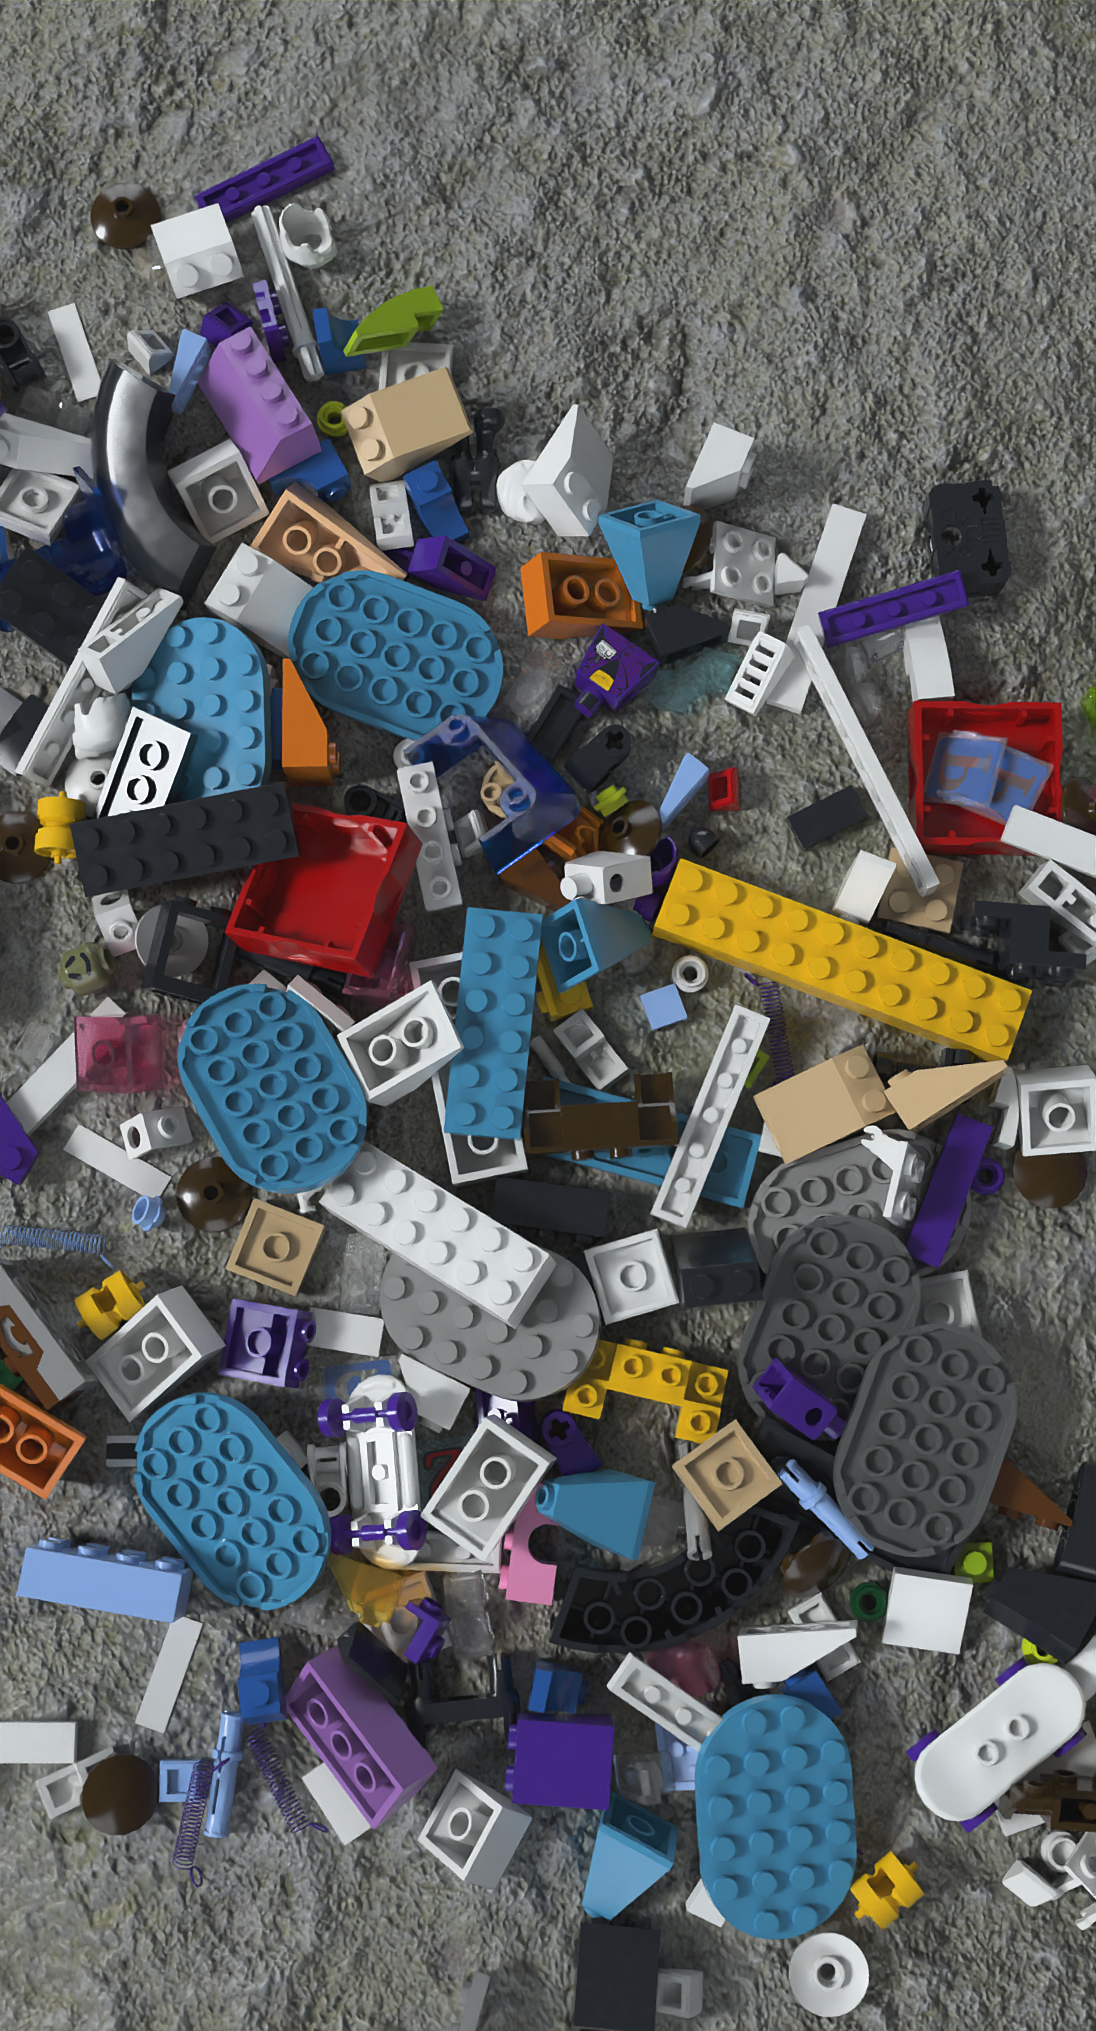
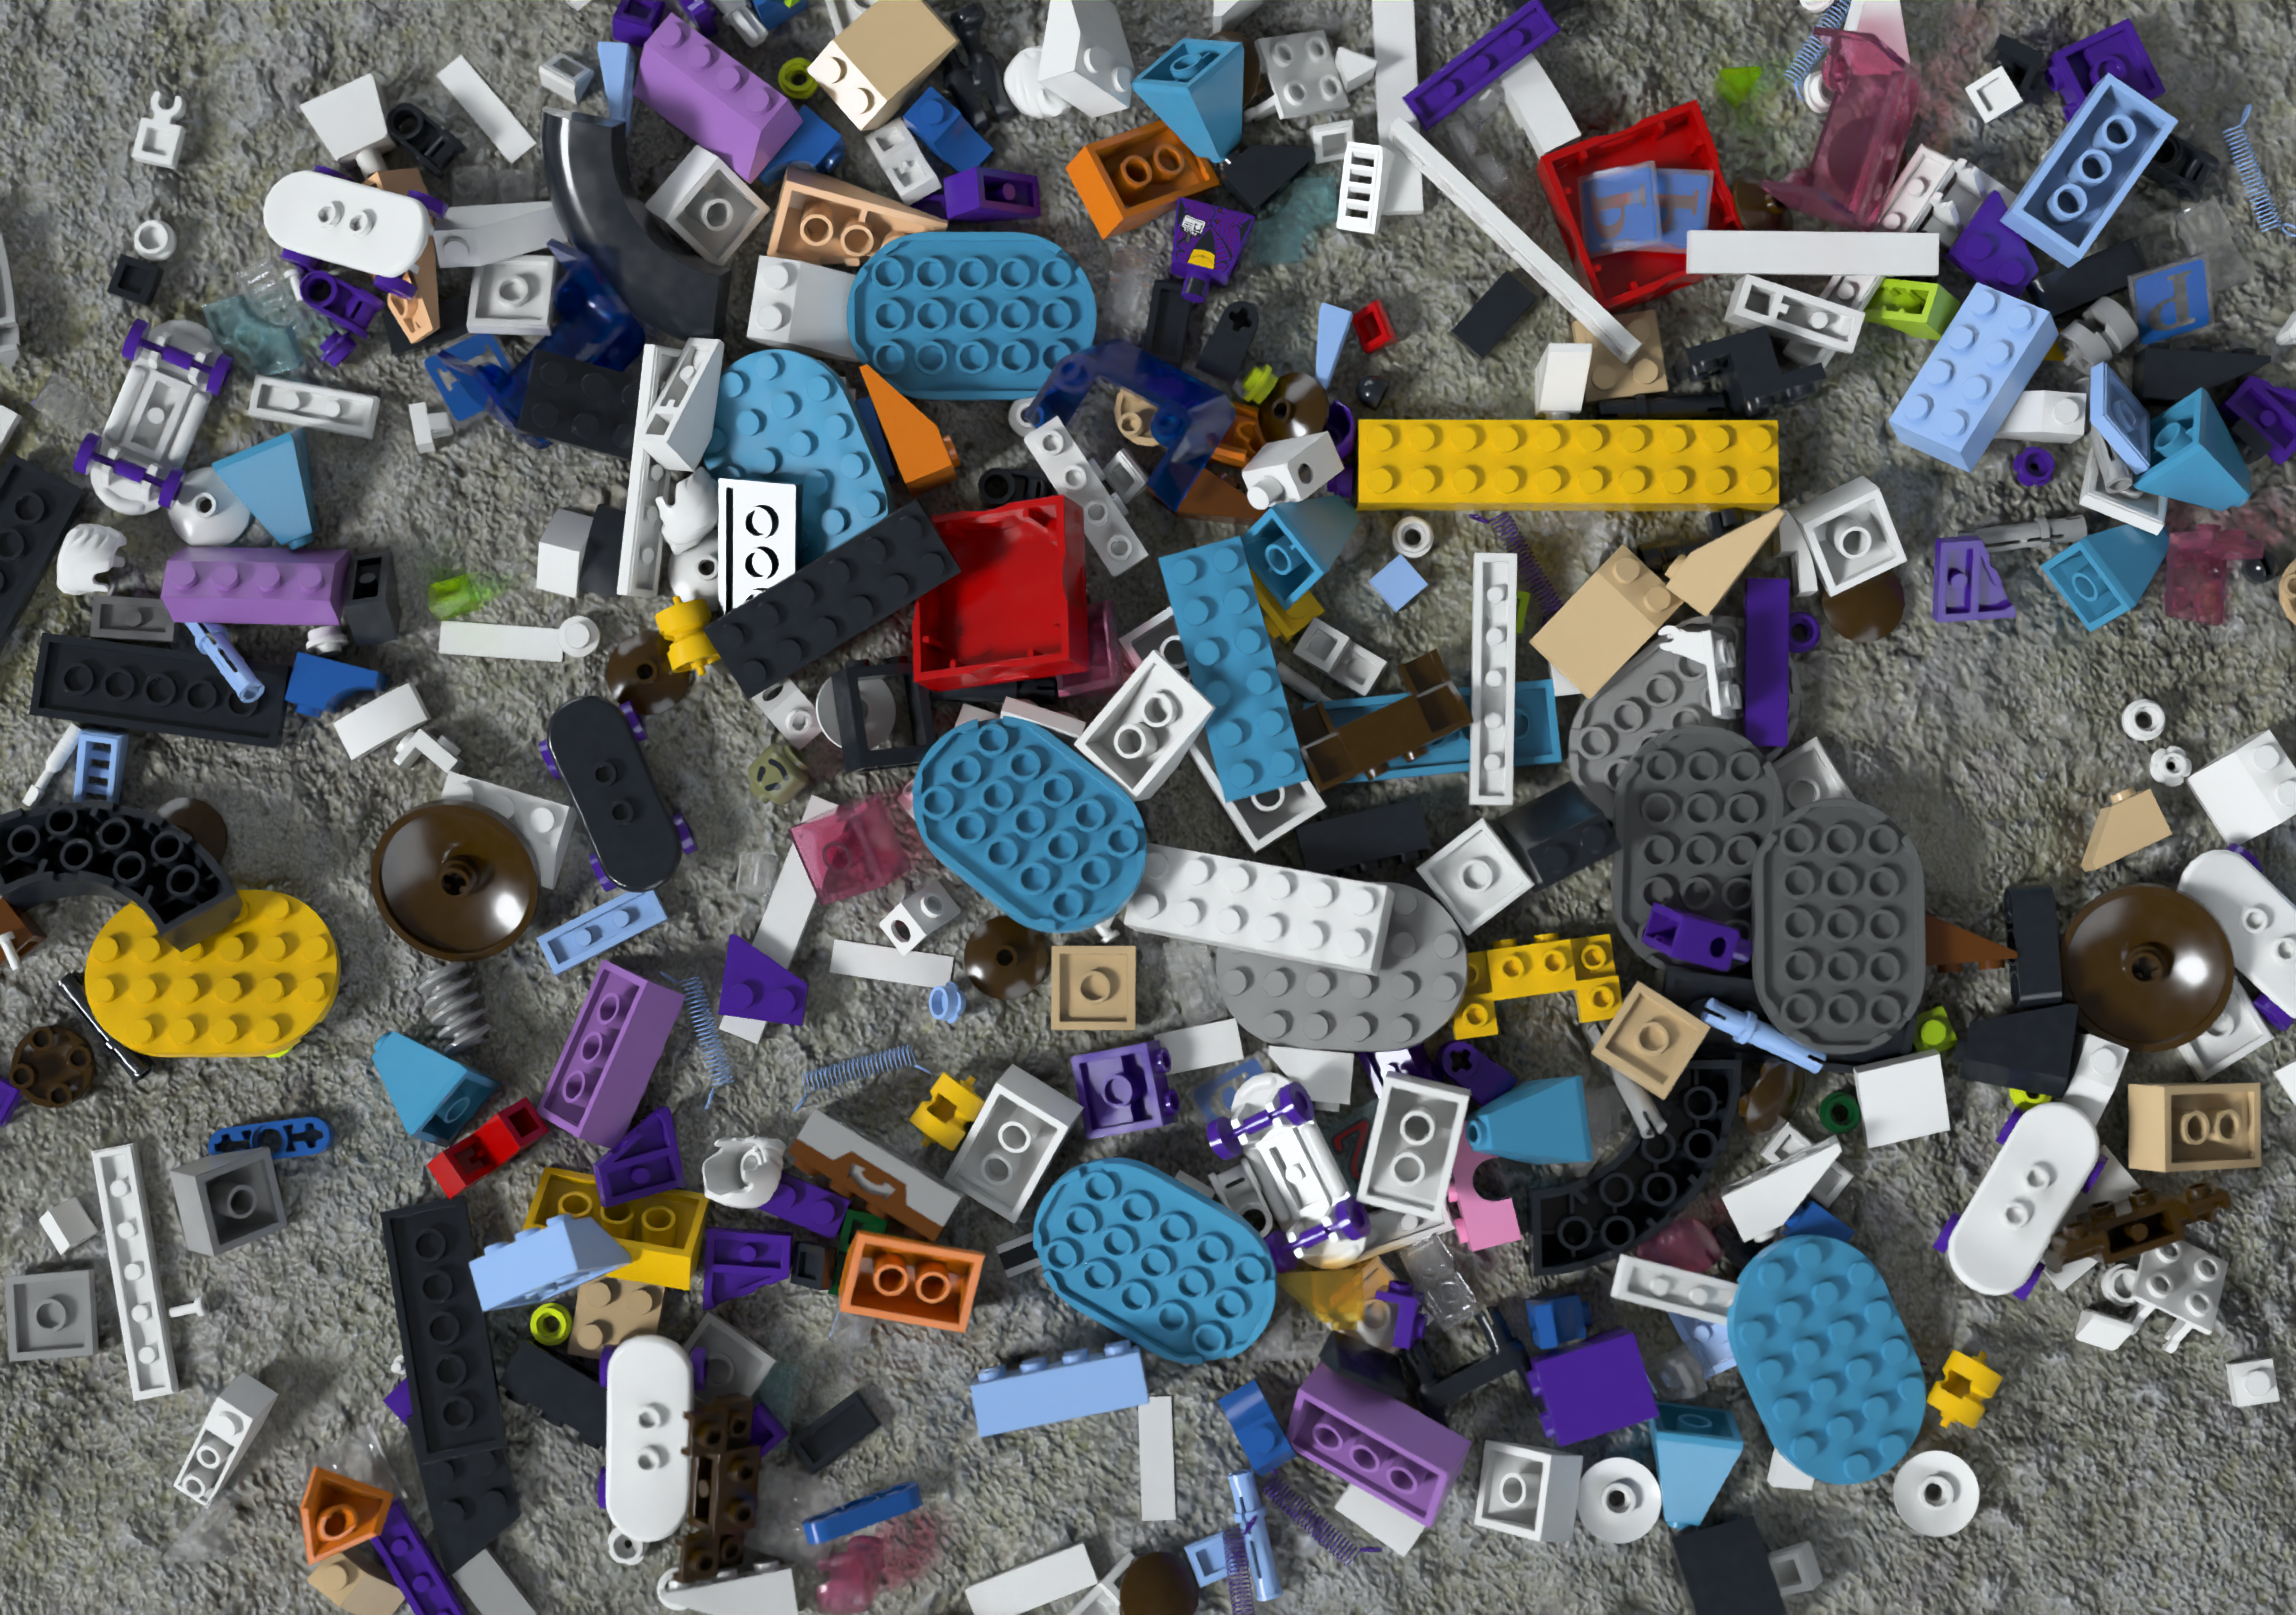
camera: 15 degrees left, 5 degrees up
none -> white dish [1577,1457,1661,1544]

